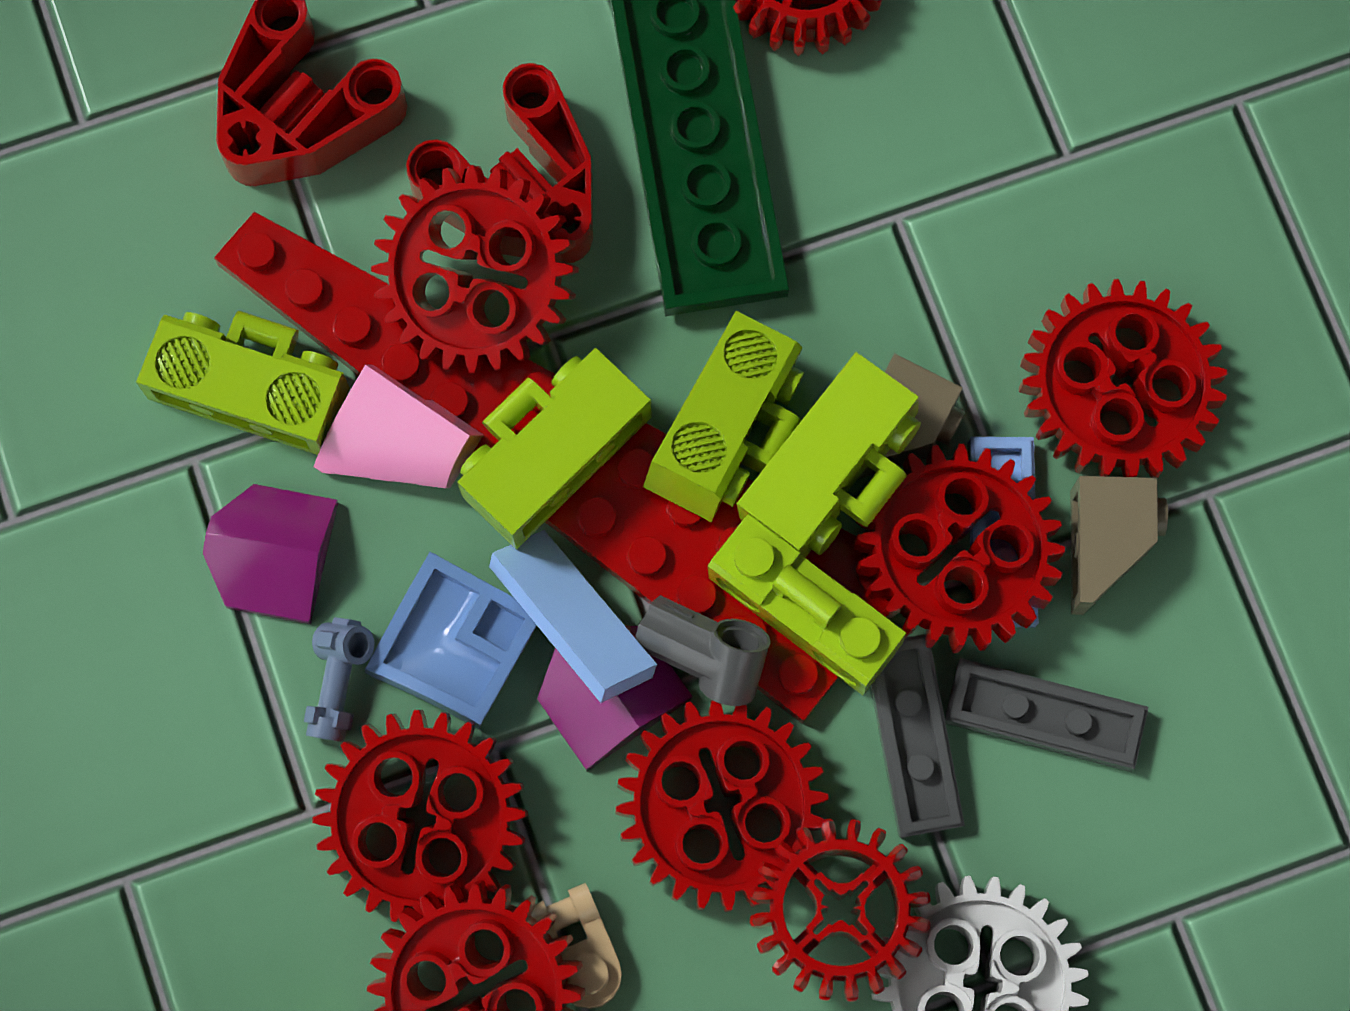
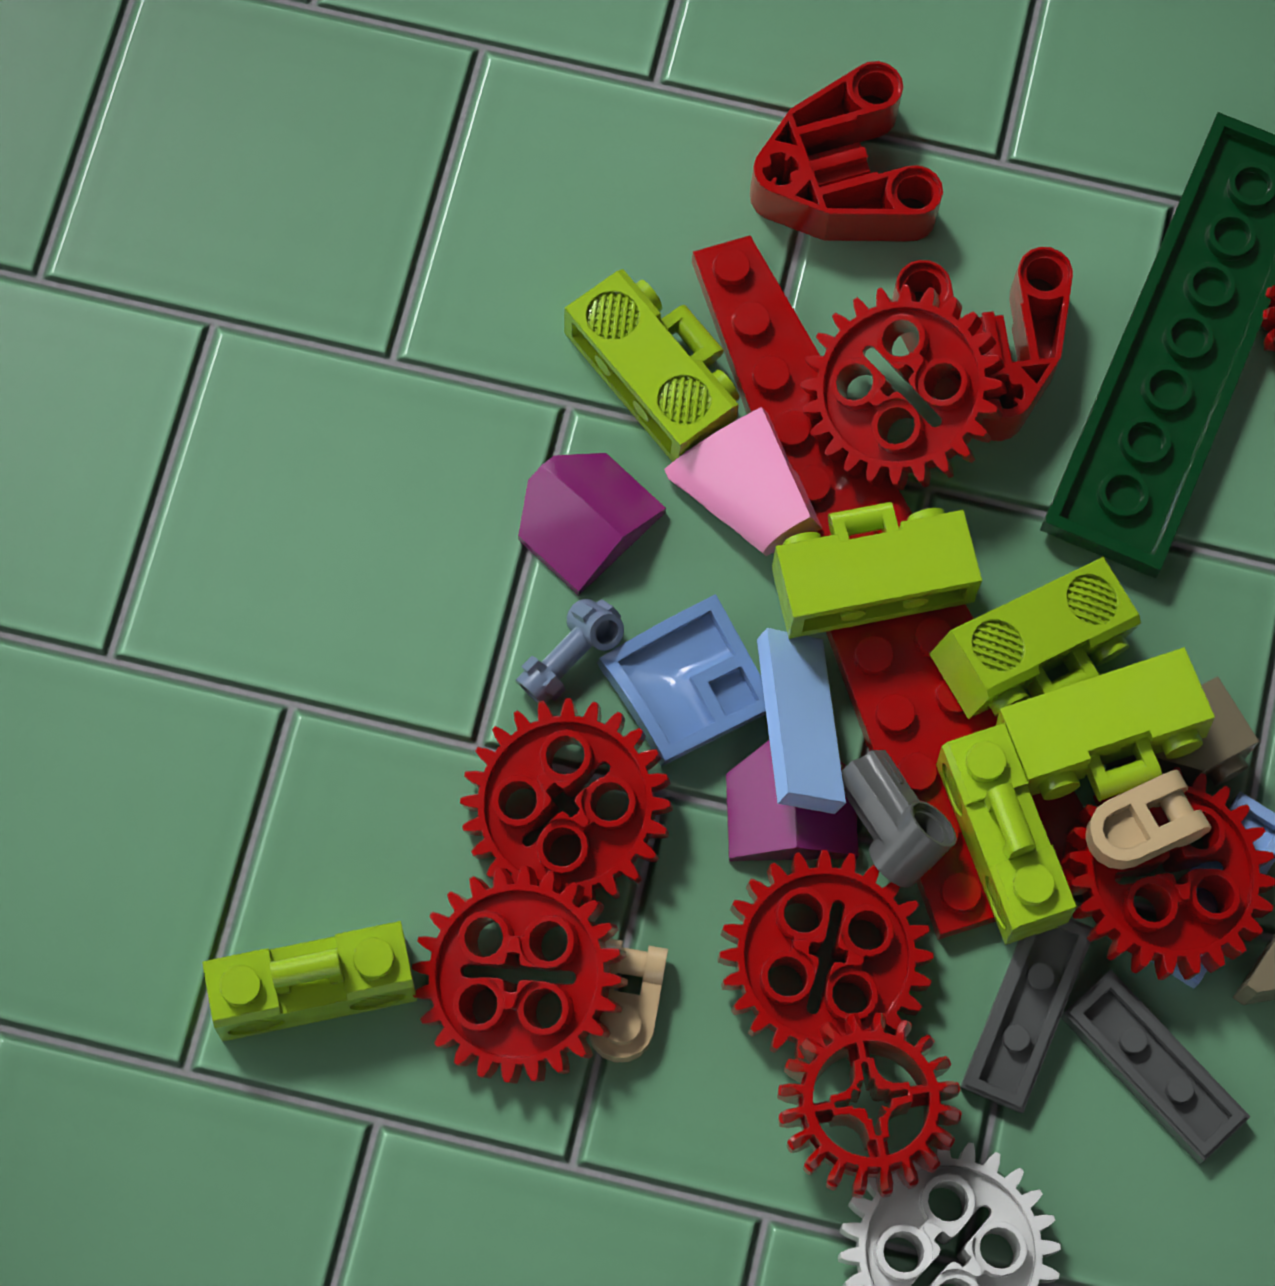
camera: 30 degrees right, 5 degrees down
none -> tan plate [1086,770,1211,869]

